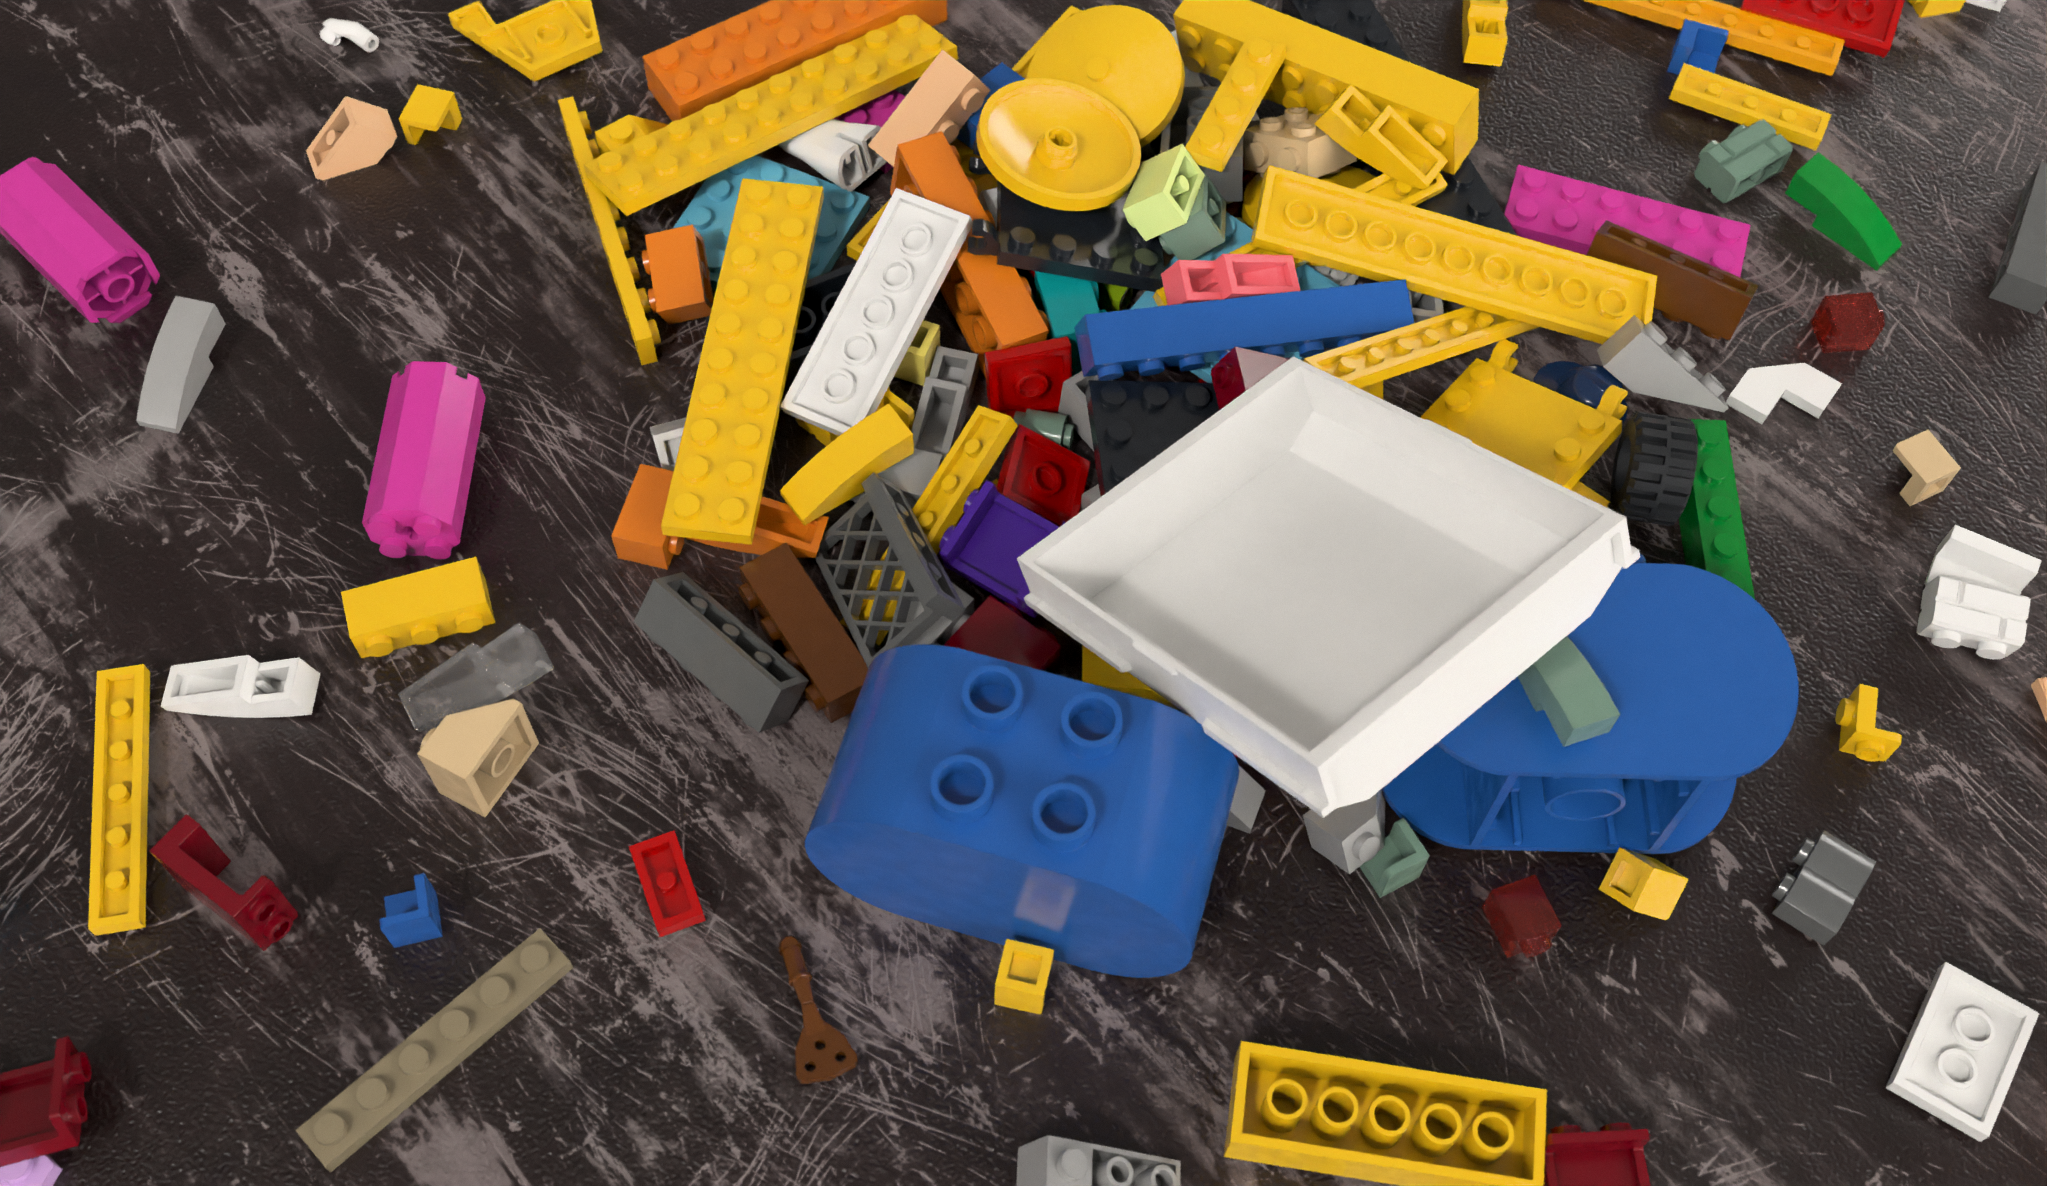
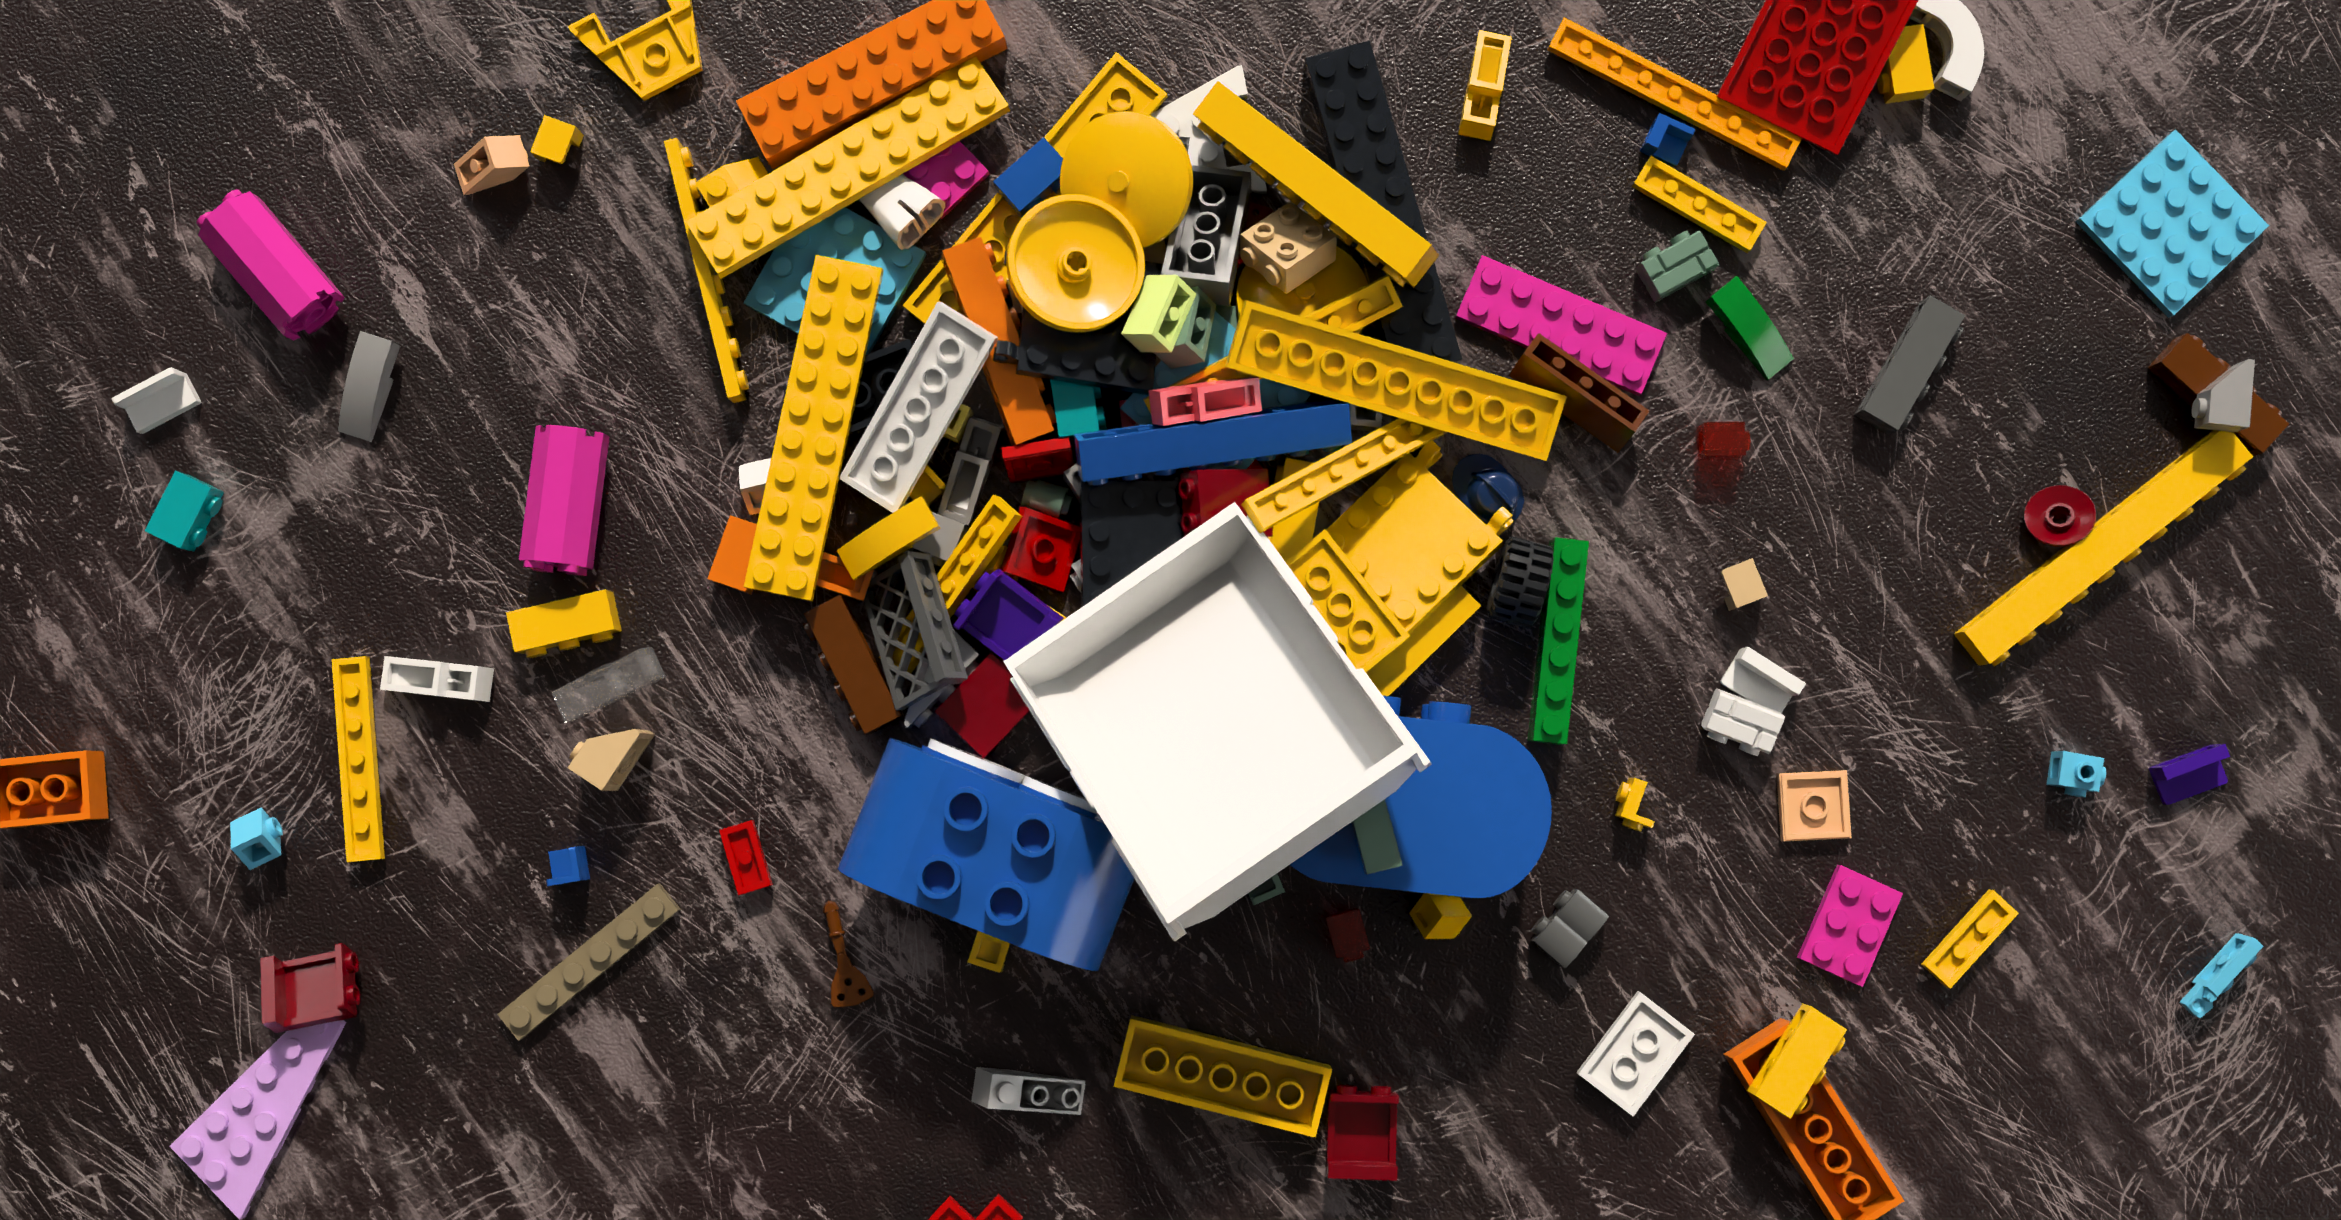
camera: 10 degrees right, 25 degrees up
dark red panel [149,814,298,951] -> none
white arm [319,18,379,53] -> none
dark grey brick [634,572,809,733] -> none
orange brick [642,224,714,325] -> none
light nougat brick [868,50,991,167] -> none
yellow plate [1185,35,1286,172] -> none
yellow slope [1314,84,1448,190] -> none
light grey slope [1597,315,1729,412] -> none
white tile [1726,363,1842,424] -> none

